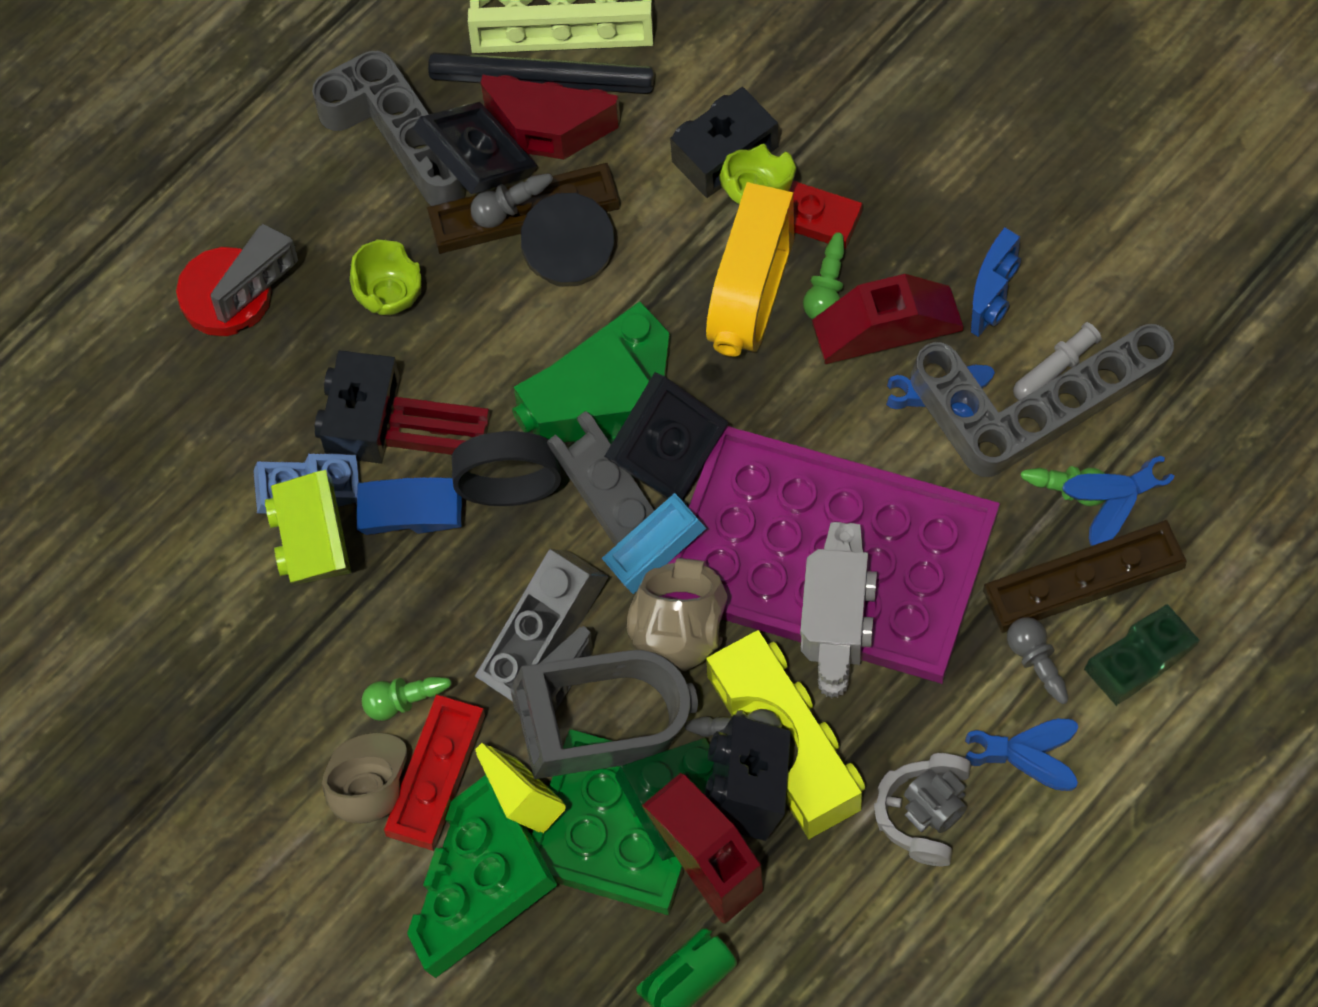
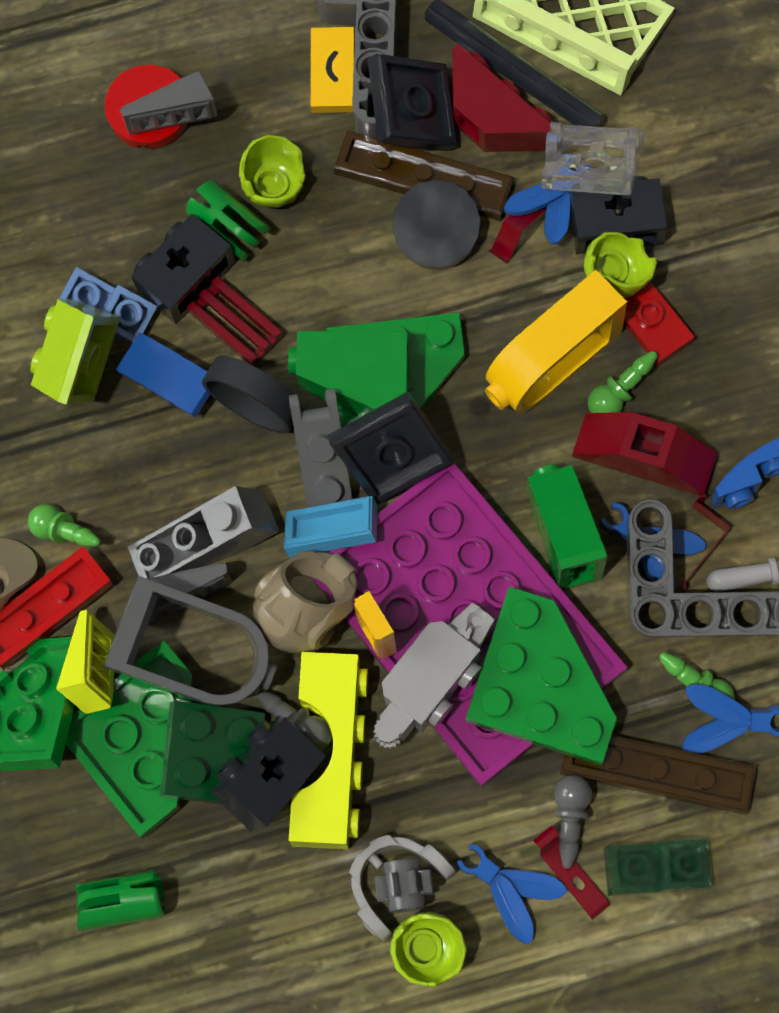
camera: 35 degrees right, 10 degrees up
dark grey bar [471,173,553,228] -> none
dark red slope [642,773,763,924] -> none
none -> green arm [186,180,271,262]
none -> yellow tile [311,27,355,113]
none -> yellow tile [354,591,397,660]
none -> lime hair [390,912,467,987]
none -> green plate [465,587,617,766]
none -> dark red piece [487,207,547,264]
none -> blue piece [504,155,591,245]
none -> green slope [526,464,607,591]
none -> dark red piece [533,826,610,920]
none -> clear piece [541,122,644,195]
none -> dark red piece [682,495,730,593]

